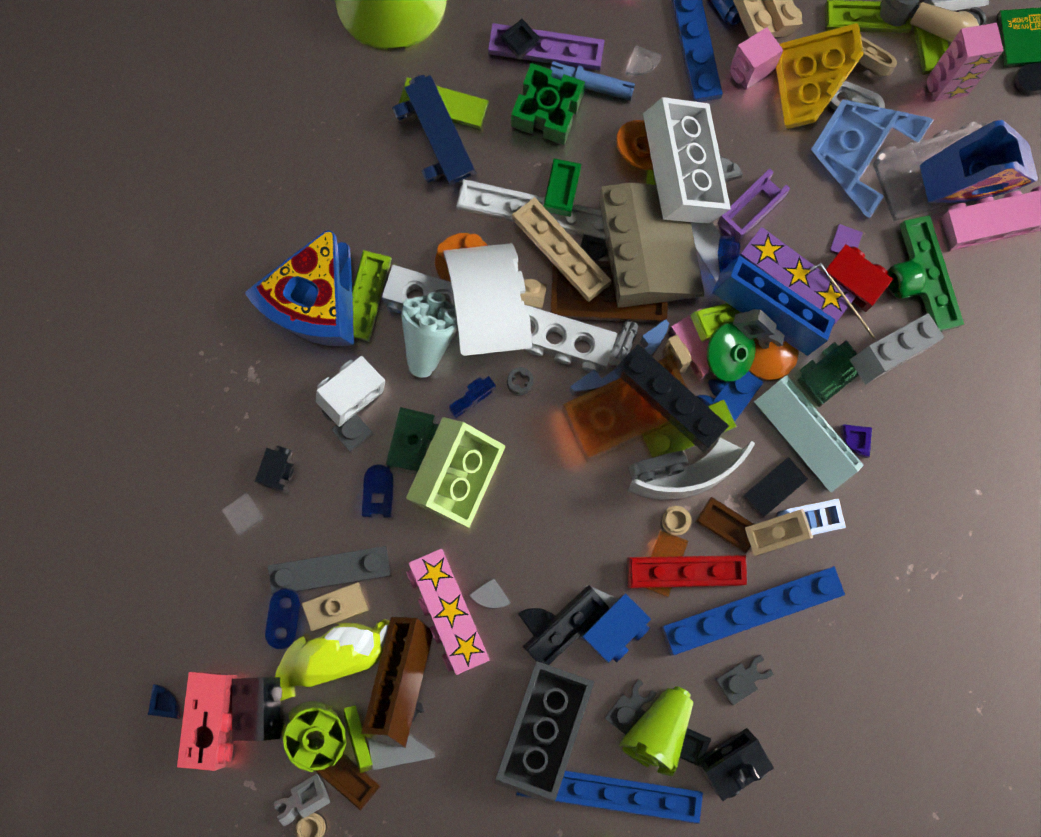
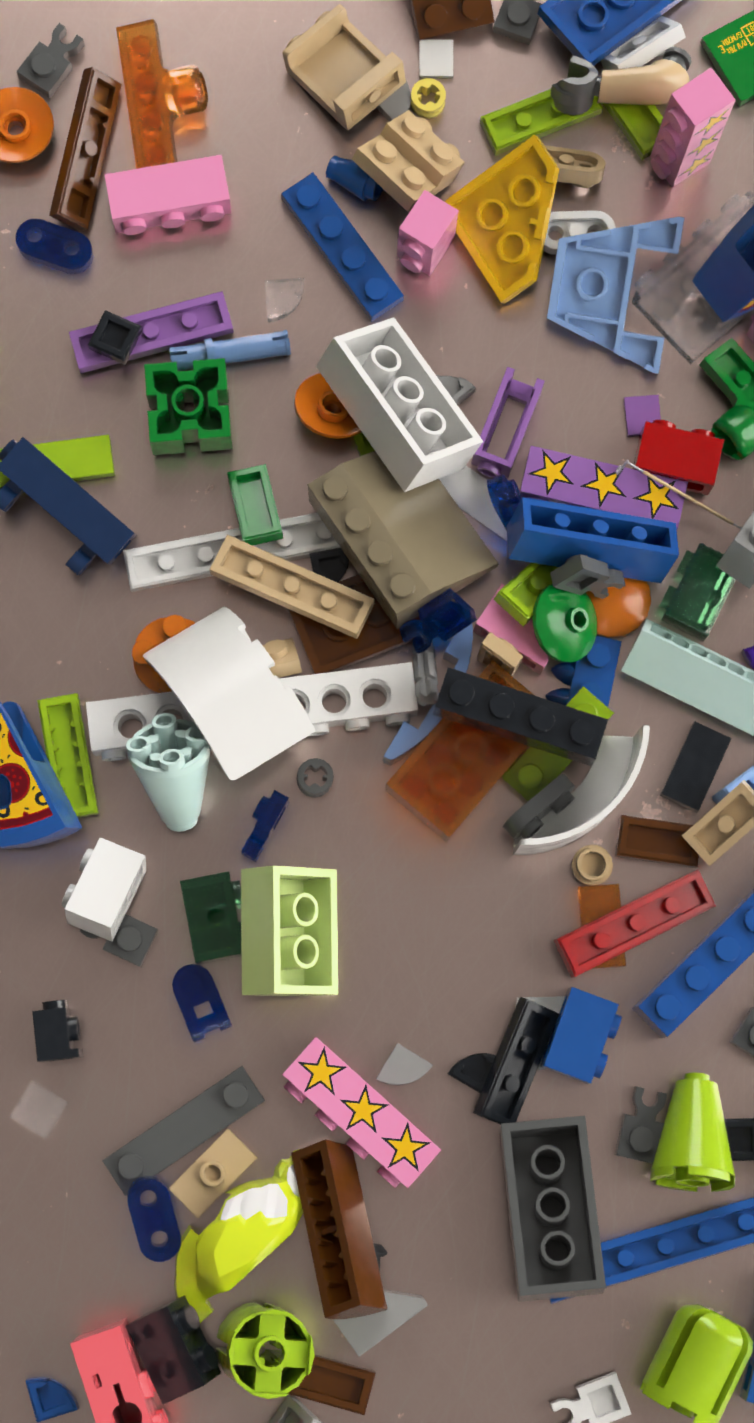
camera: 30 degrees left, 0 degrees up
lime tile [343,705,373,773] -> none
none -> clear blue plate [400,588,477,653]

